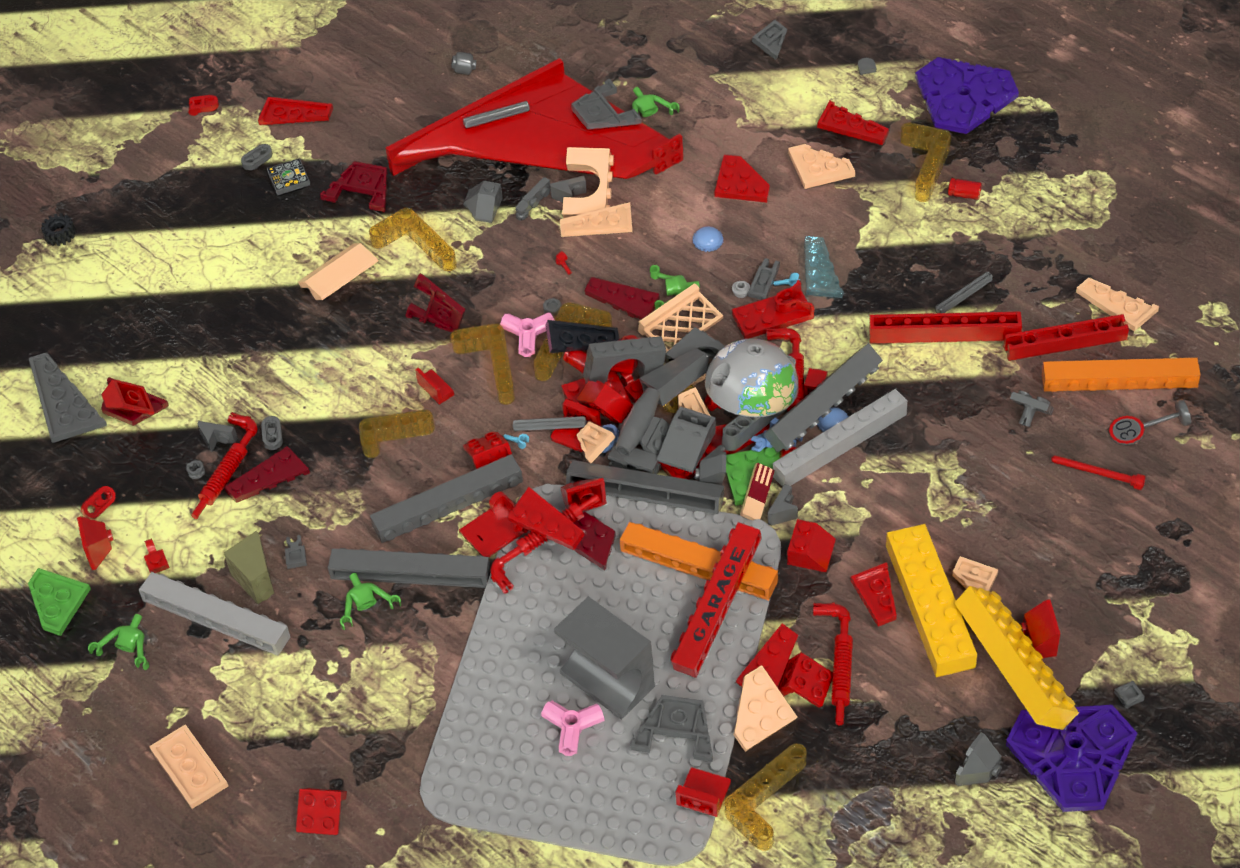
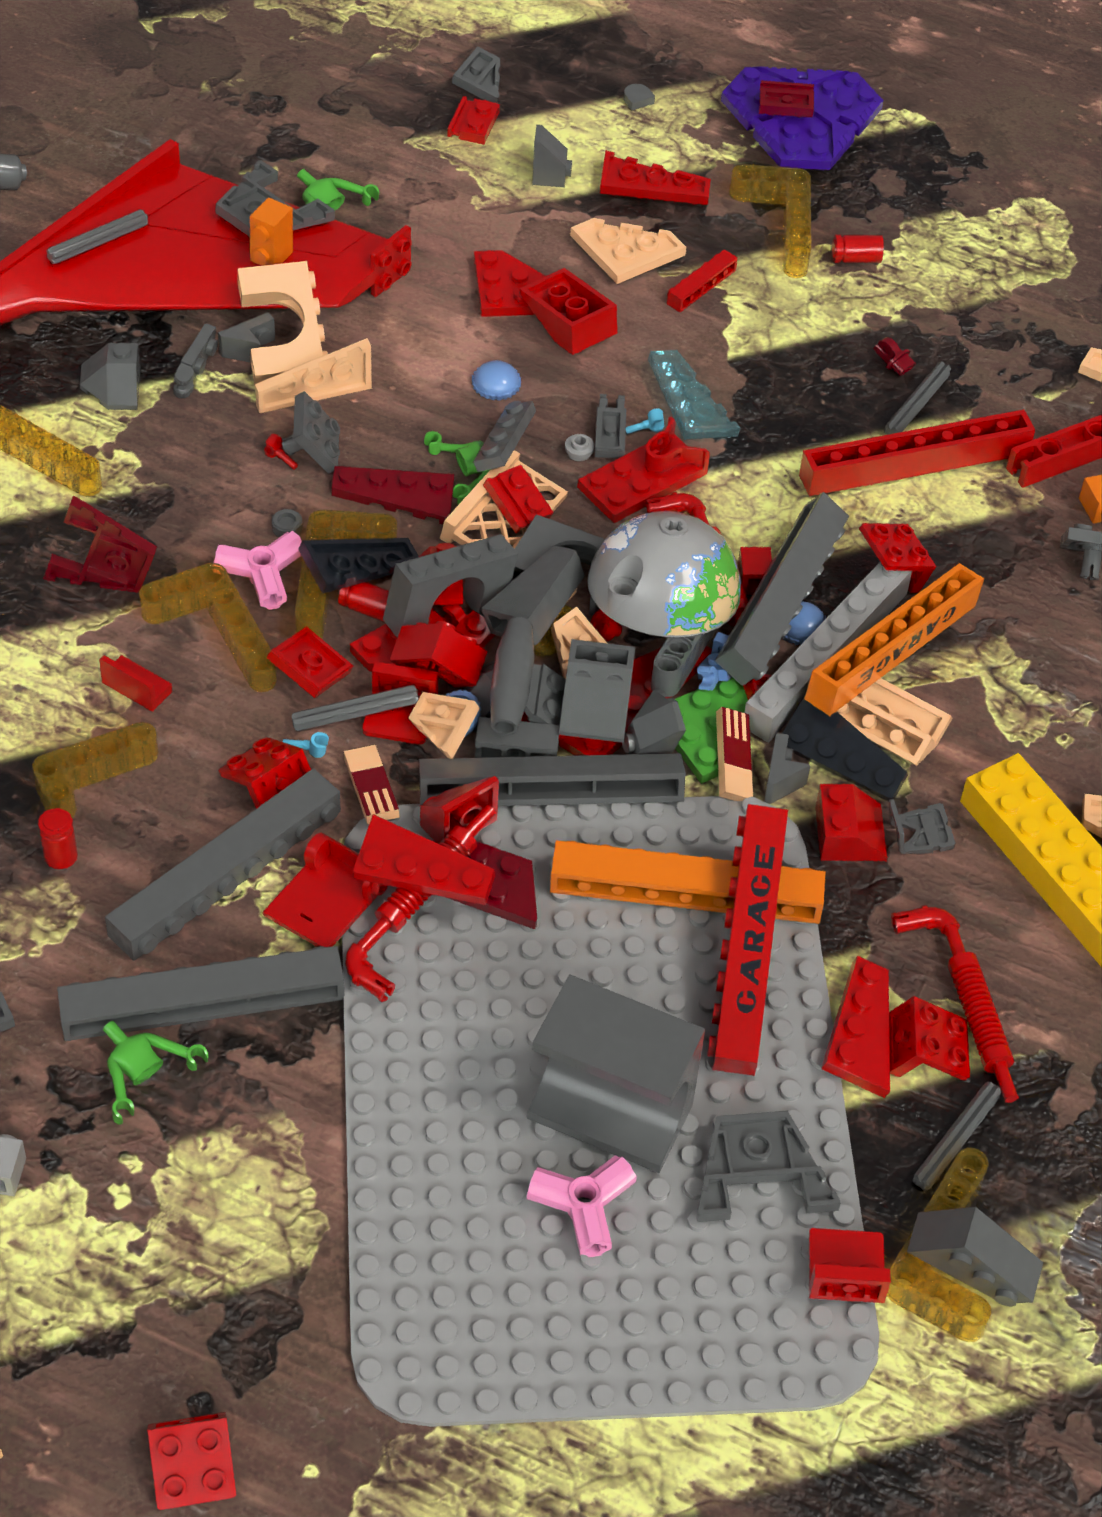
camera: 25 degrees left, 0 degrees up
light nougat plate [733,665,797,752] -> none
red wing [851,562,897,627] -> none
none -> red piece [38,808,78,869]
none -> orange brick [250,197,293,266]
none -> red plate [267,626,354,698]
none -> dark grey plate [282,391,340,474]
none -> tile [344,745,400,824]
none -> red plate [447,96,500,145]
none -> dark grey plate [473,401,536,472]
none -> red plate [483,464,554,533]
none -> red slope [519,268,618,355]
none -> dark grey slope [532,124,572,188]
none -> red piece [667,249,738,313]
none -> dark red plate [759,80,814,118]
none -> black wing [782,694,908,802]
none -> orange brick [805,563,984,716]
none -> light nougat slope [837,678,953,766]
none -> red bracket [859,523,936,593]
none -> dark red piece [873,337,916,376]
none -> dark grey piece [889,799,955,854]
none -> dark grey wedge [907,1207,1043,1307]
none -> dark grey axle [913,1082,1001,1191]

